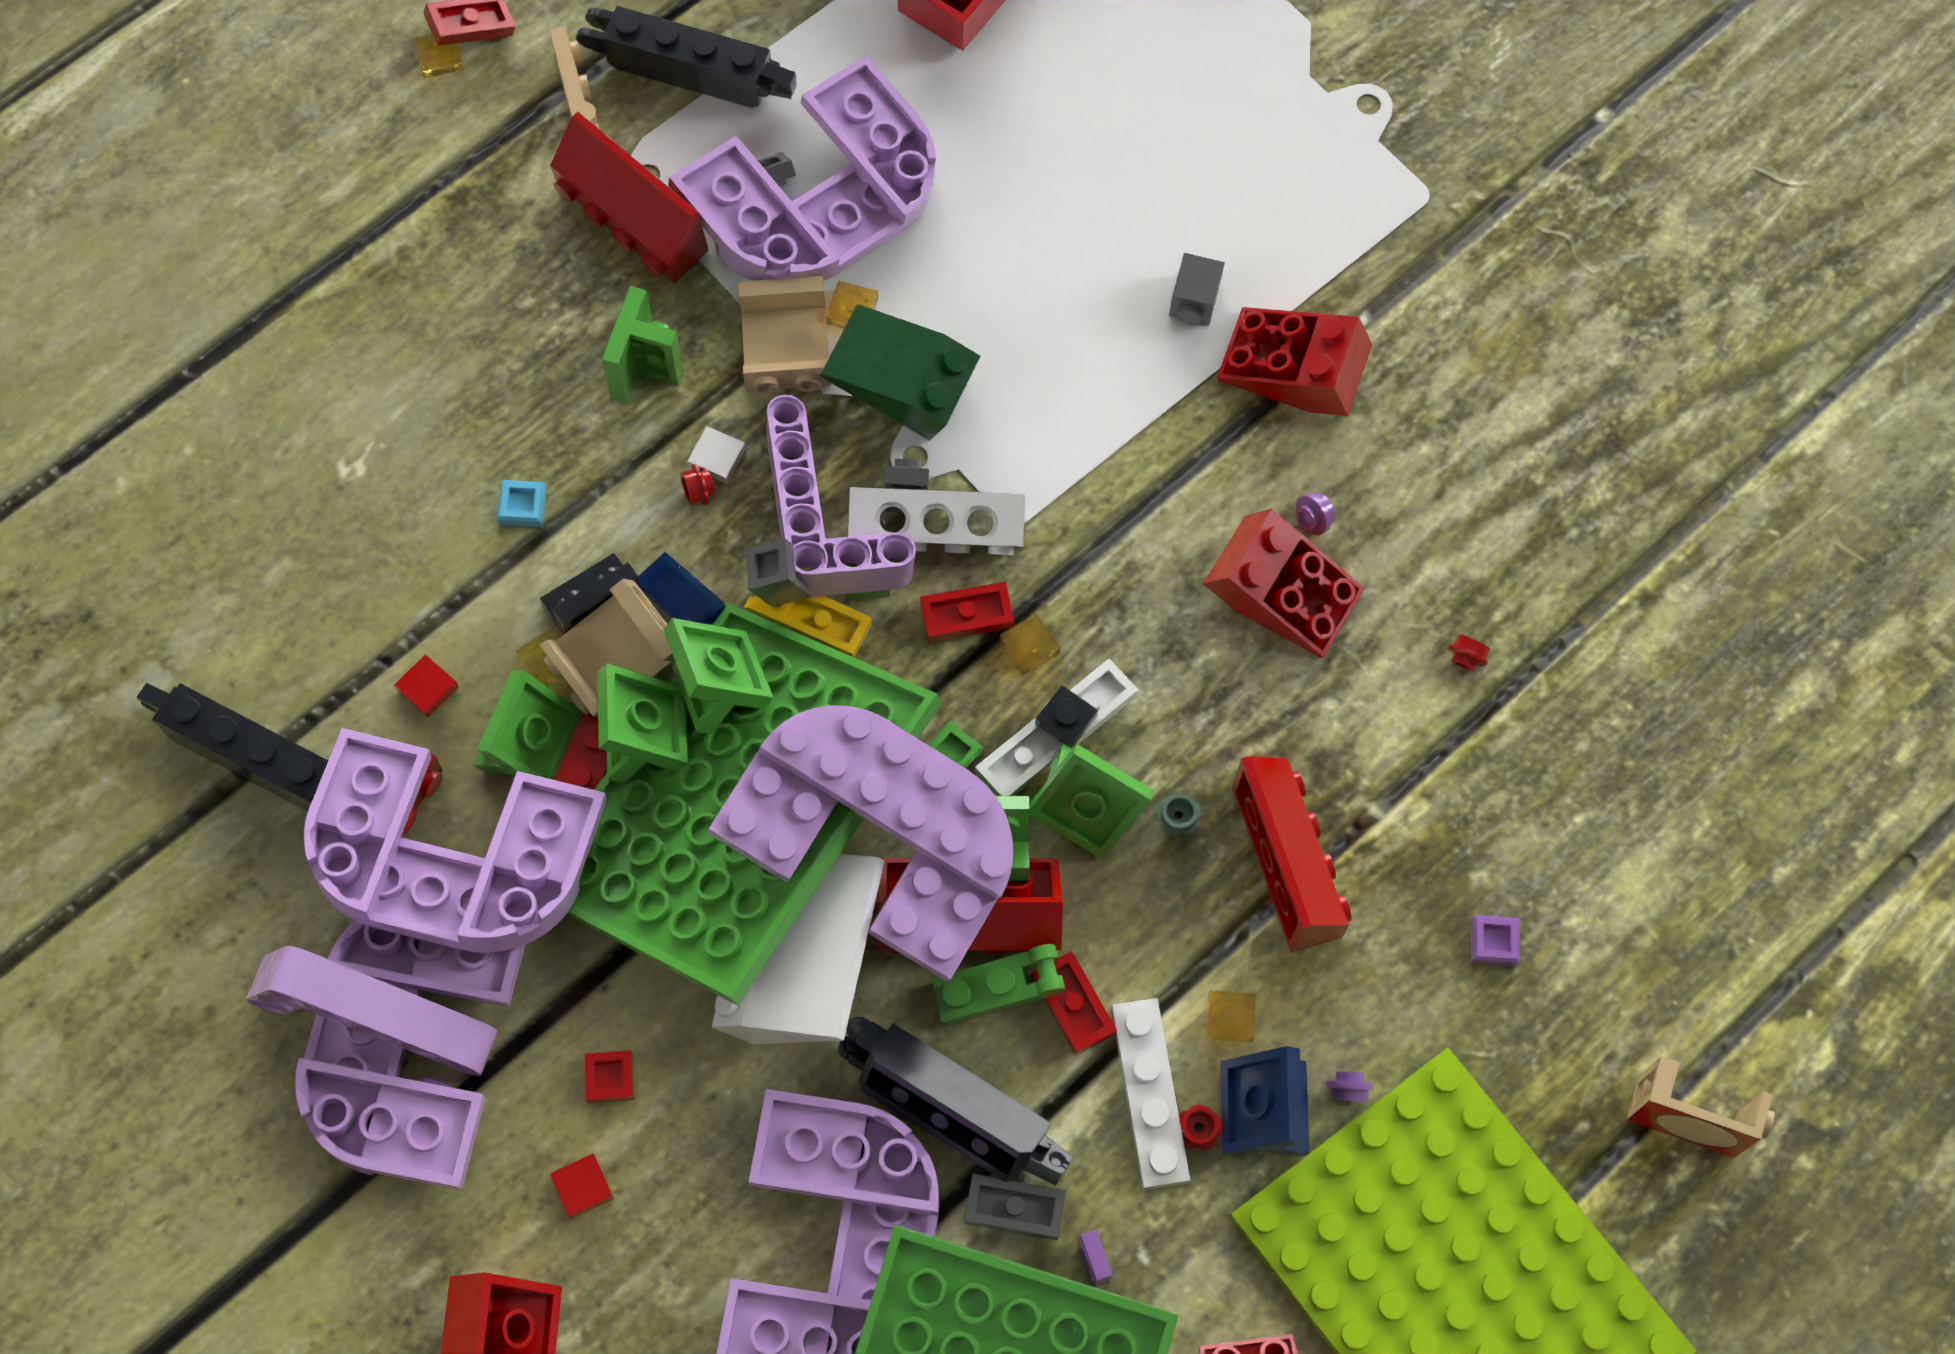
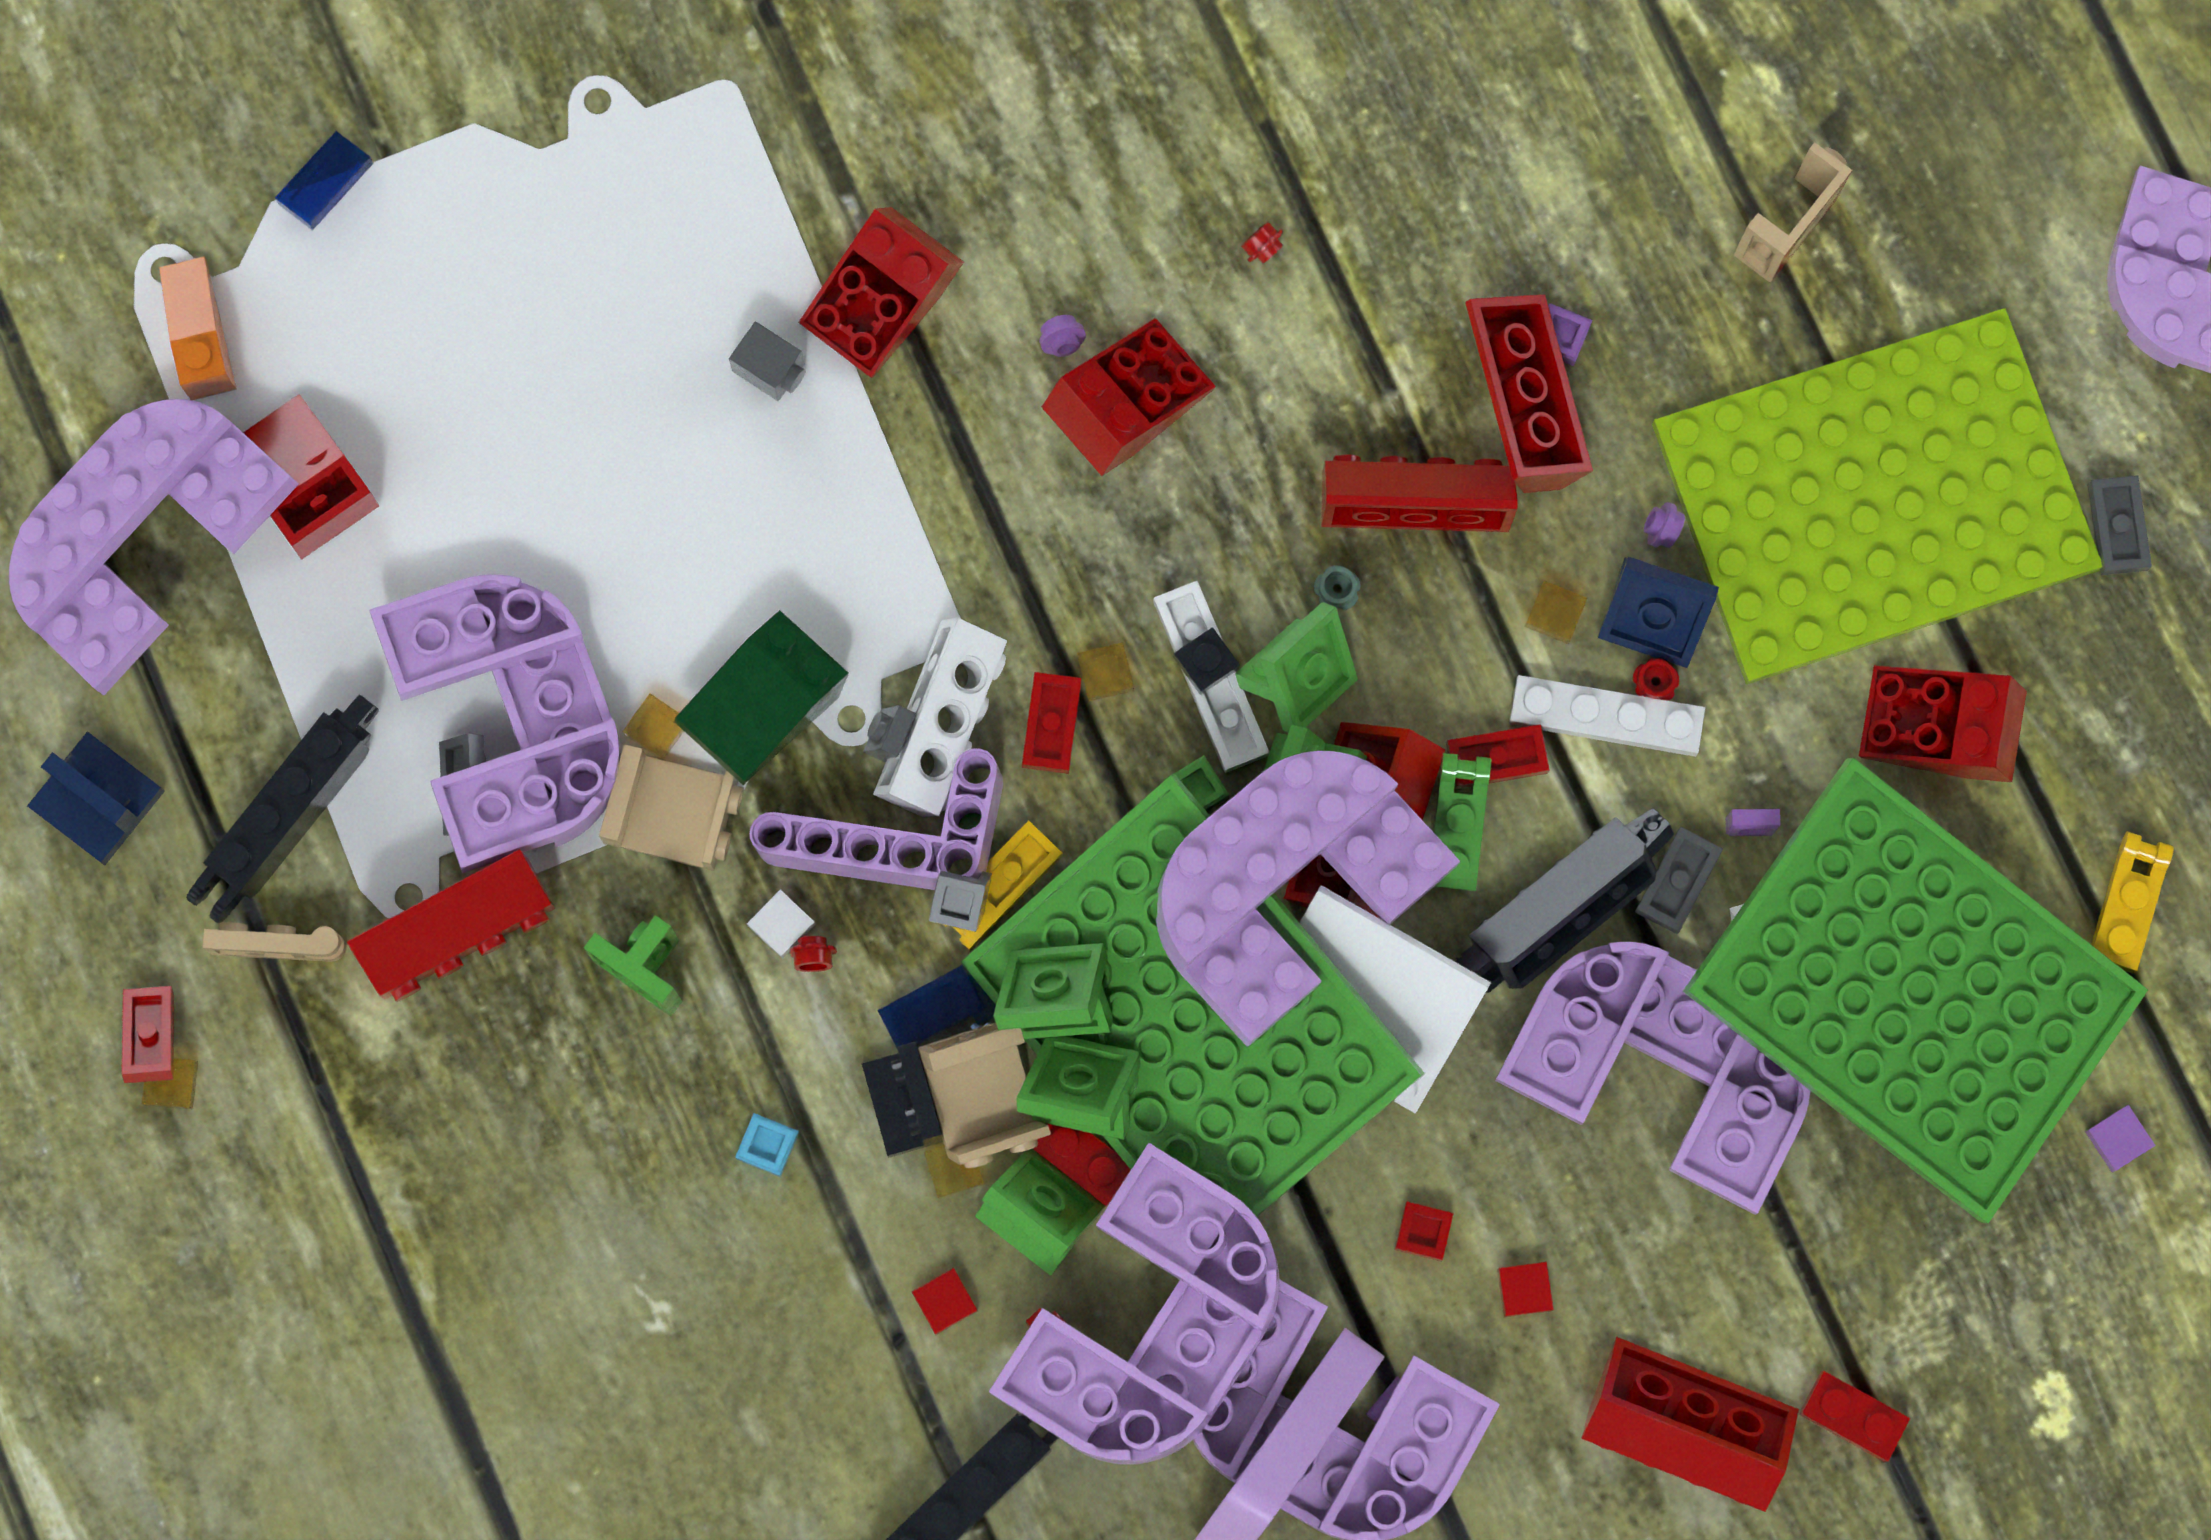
camera: 70 degrees left, 10 degrees up
none -> red slope [1465,294,1593,493]

